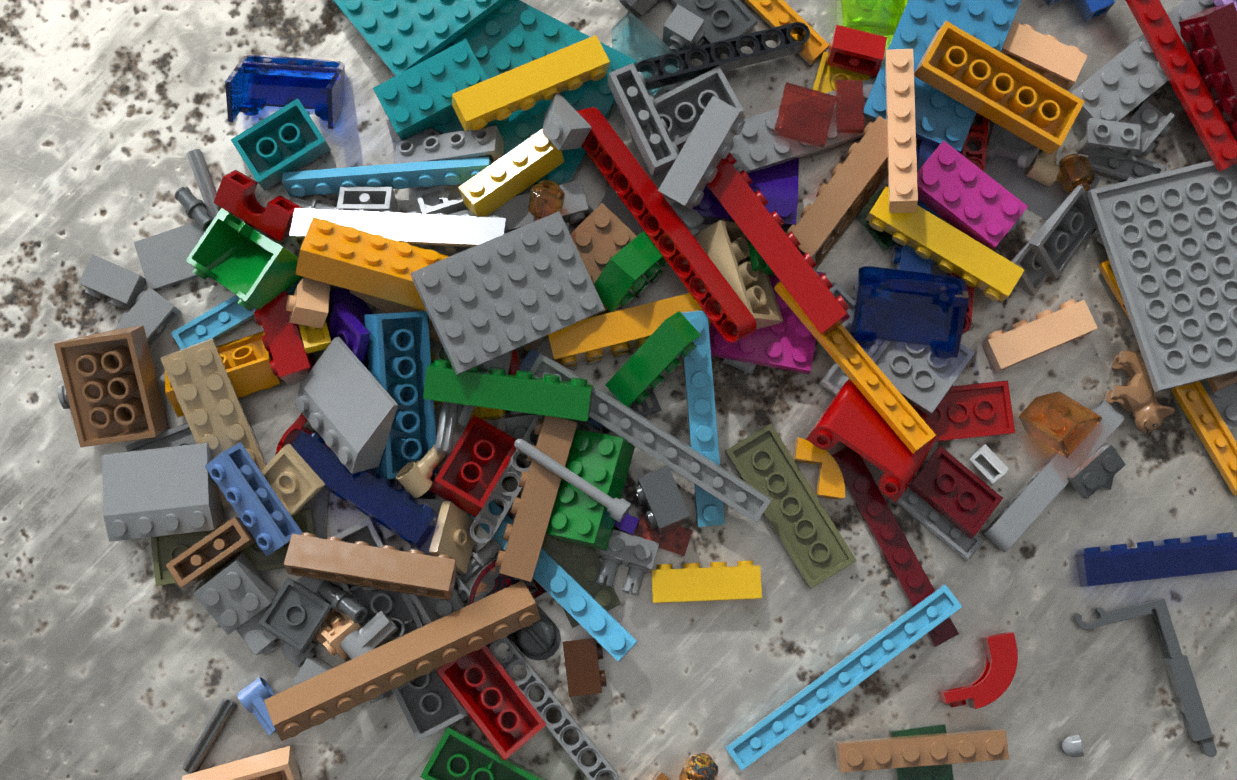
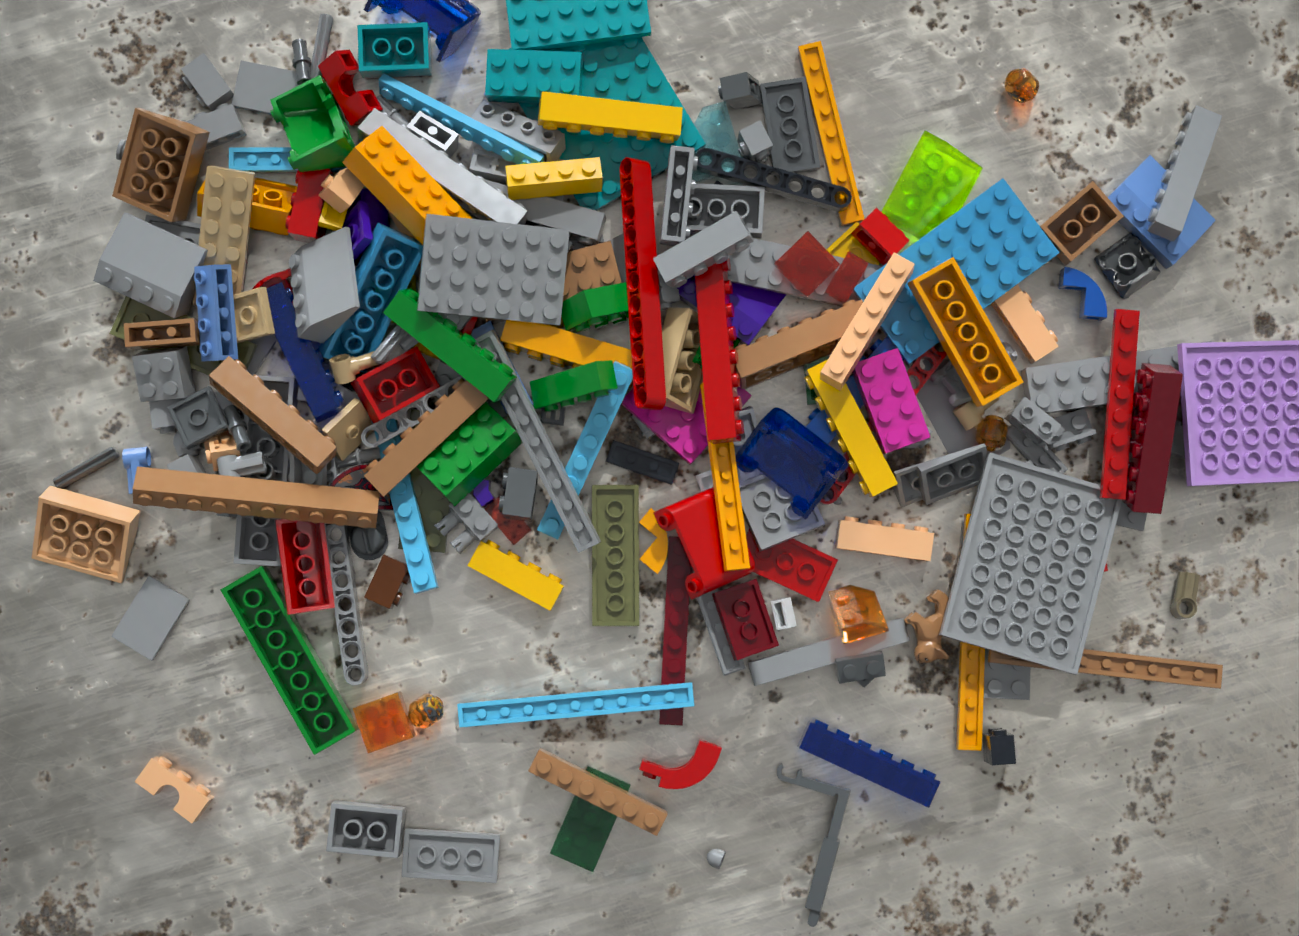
camera: 30 degrees right, 5 degrees up
light grey piece [514,439,632,523] -> none
clear orange head [528,180,565,220] -> none
light grey slope [543,93,592,150] -> none
none -> black tile [606,440,679,485]

